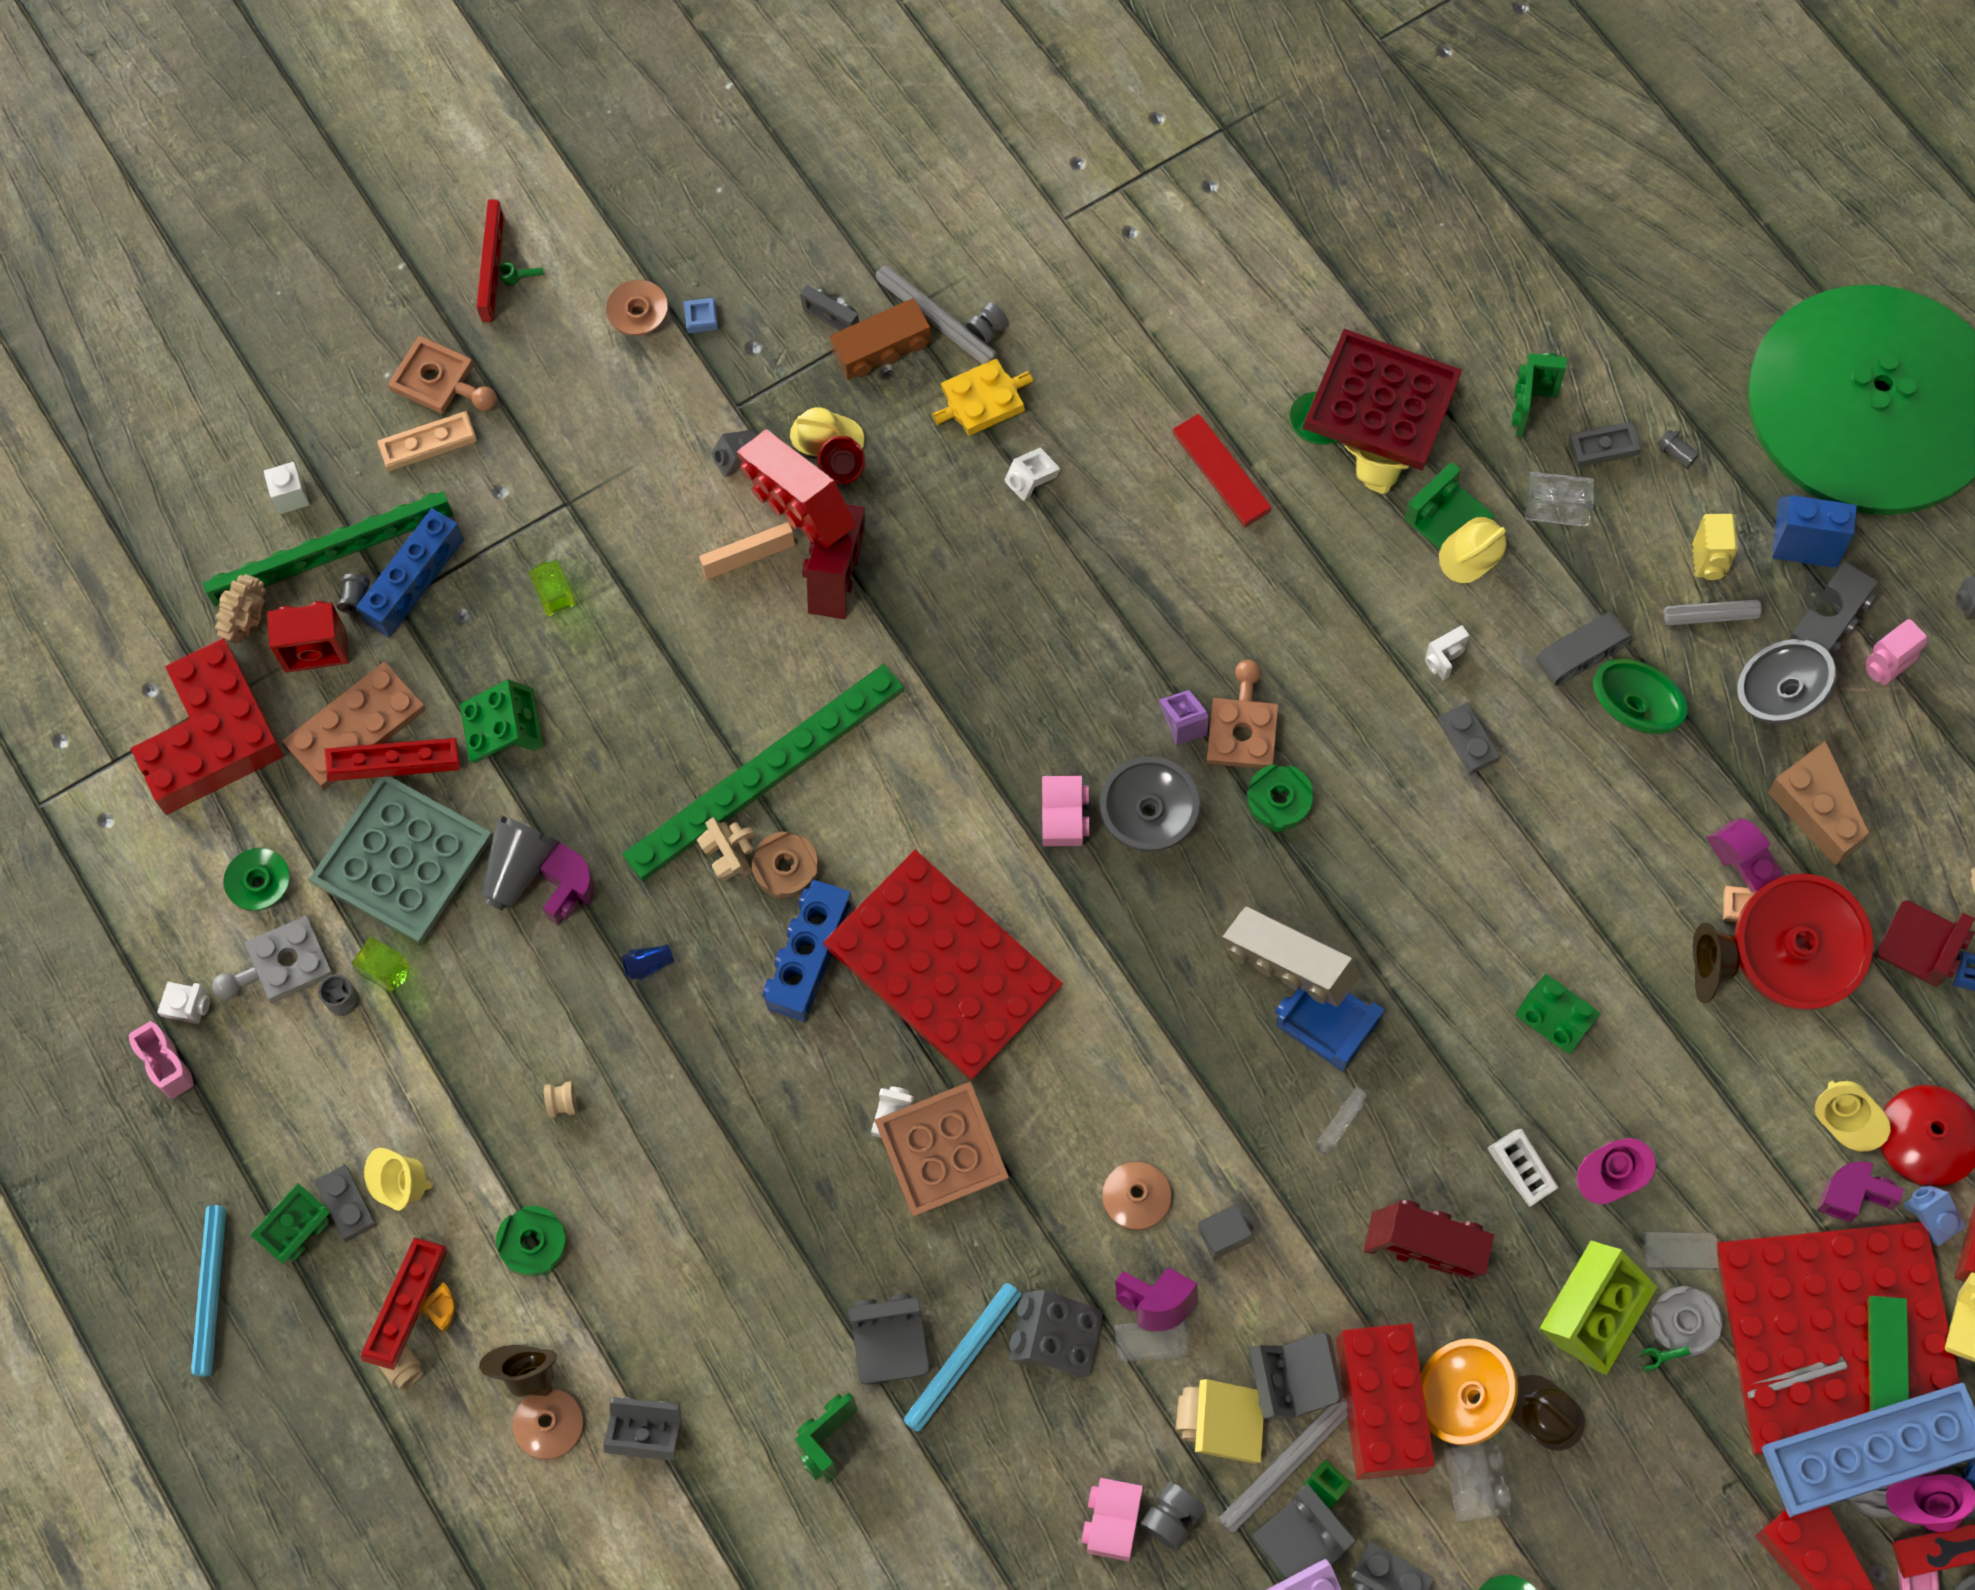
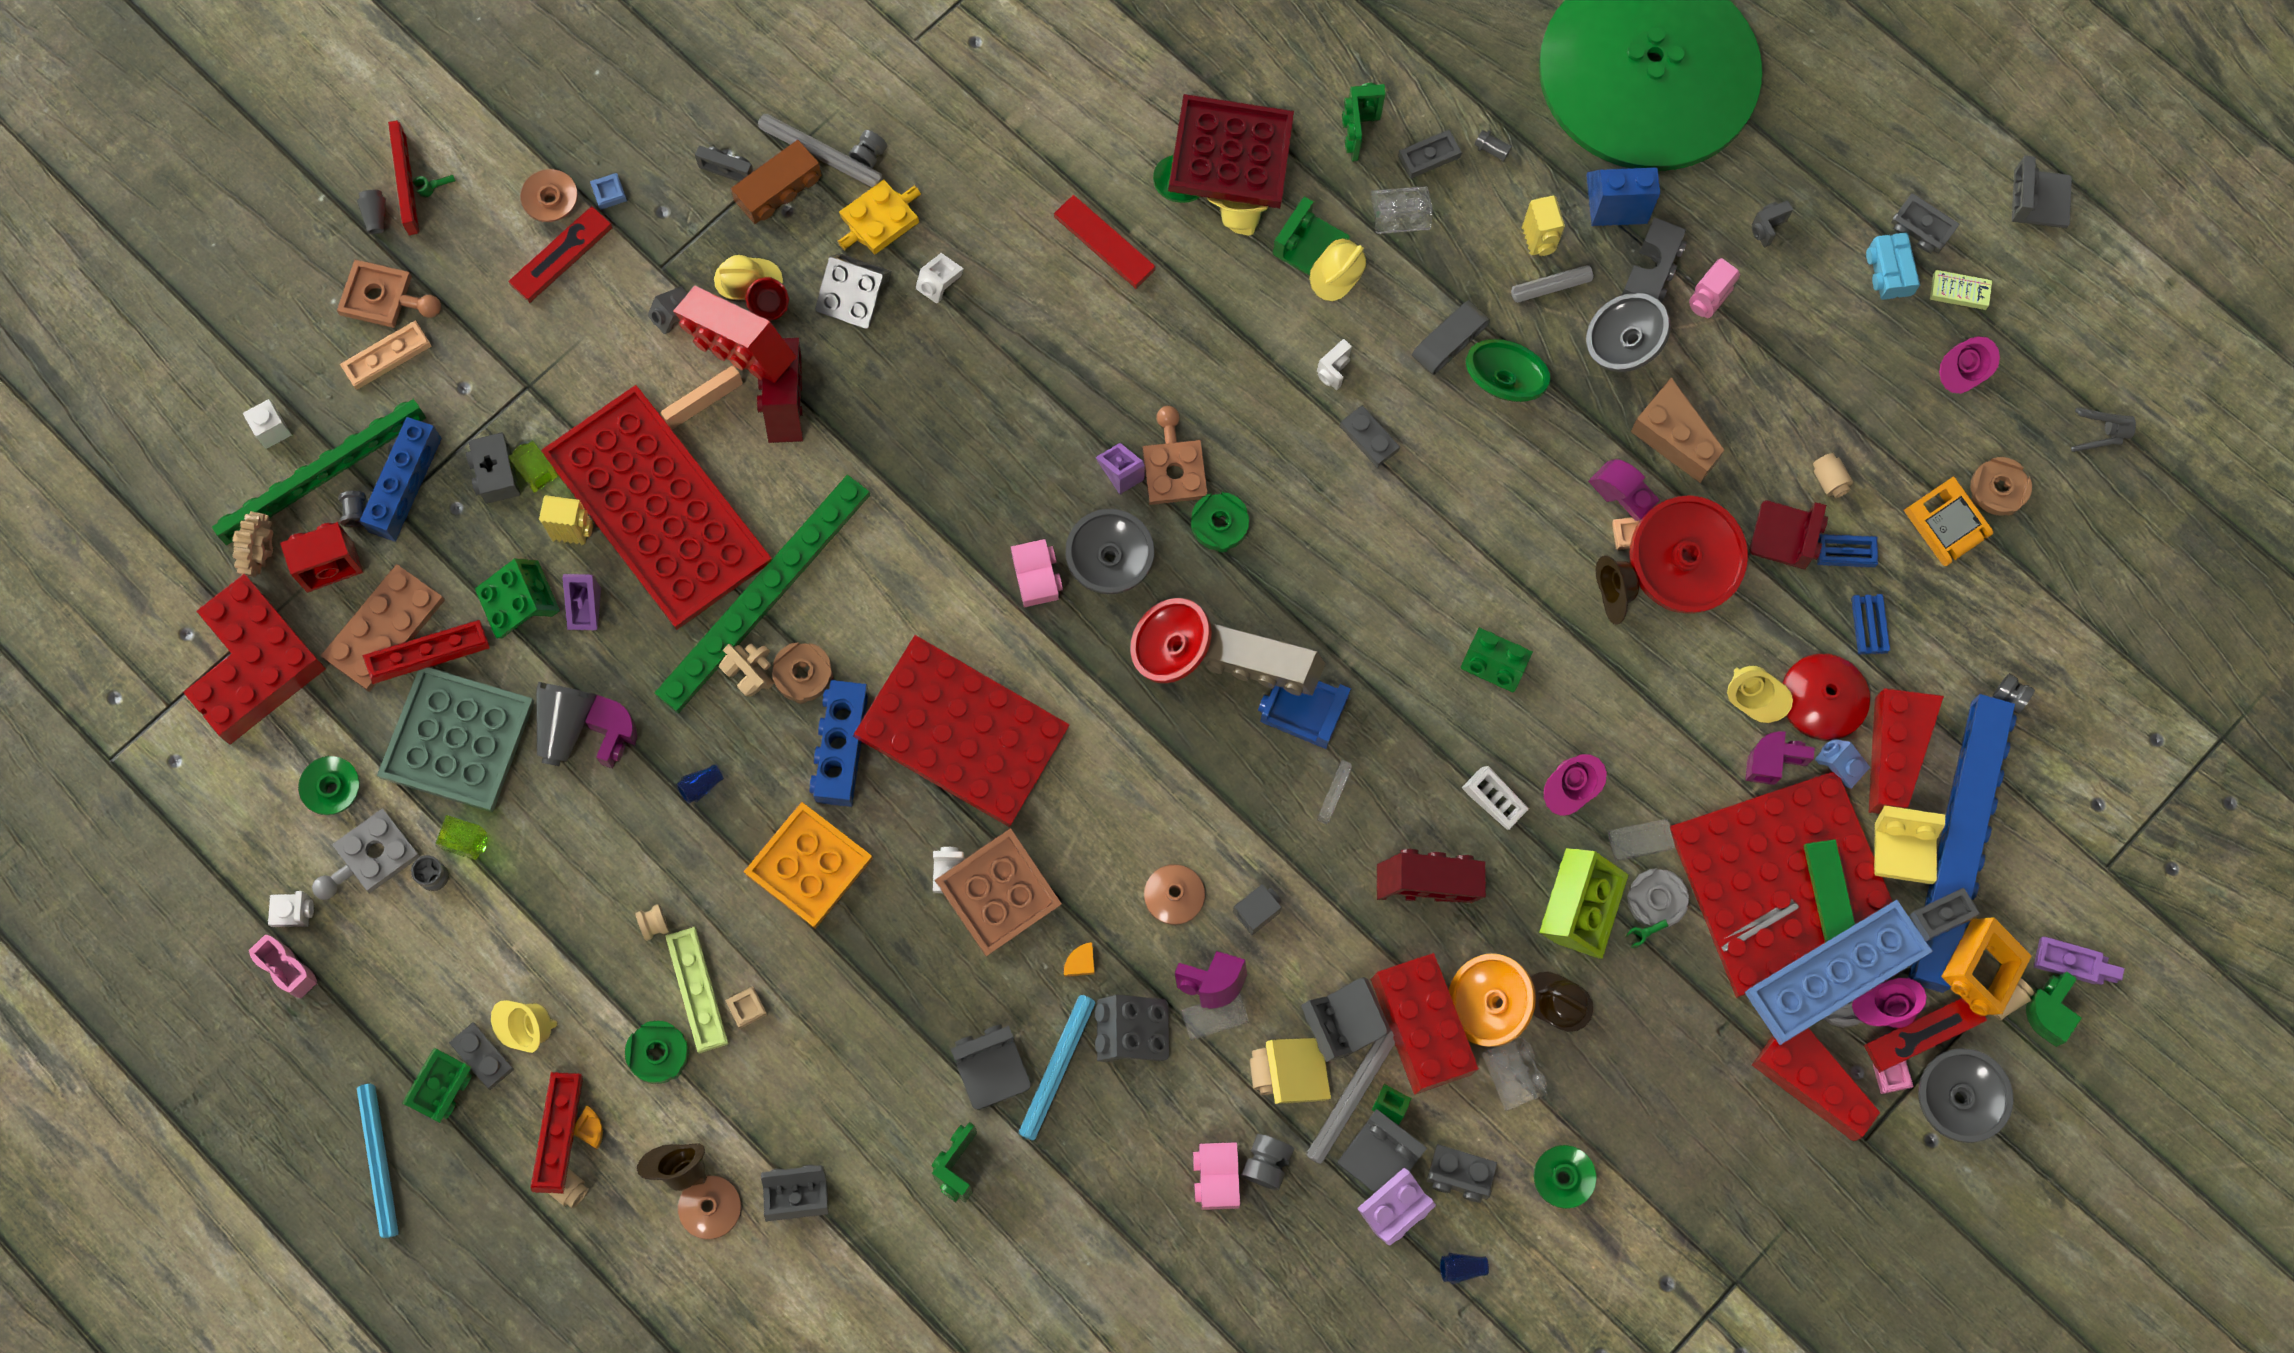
camera: 20 degrees left, 5 degrees up
none -> dark grey cone [357,190,386,234]
none -> dark grey brick [466,432,520,504]
none -> red tile [508,206,613,303]
none -> light yellow brick [539,495,593,545]
none -> red plate [540,385,772,630]
none -> medium lavender slope [562,574,601,630]
none -> yellowish green tile [665,927,729,1054]
none -> tan tile [725,986,768,1029]
none -> light orange plate [744,802,873,929]
none -> bracket [815,253,892,328]
none -> light orange tile [1064,942,1095,977]
none -> red dish [1130,598,1212,683]

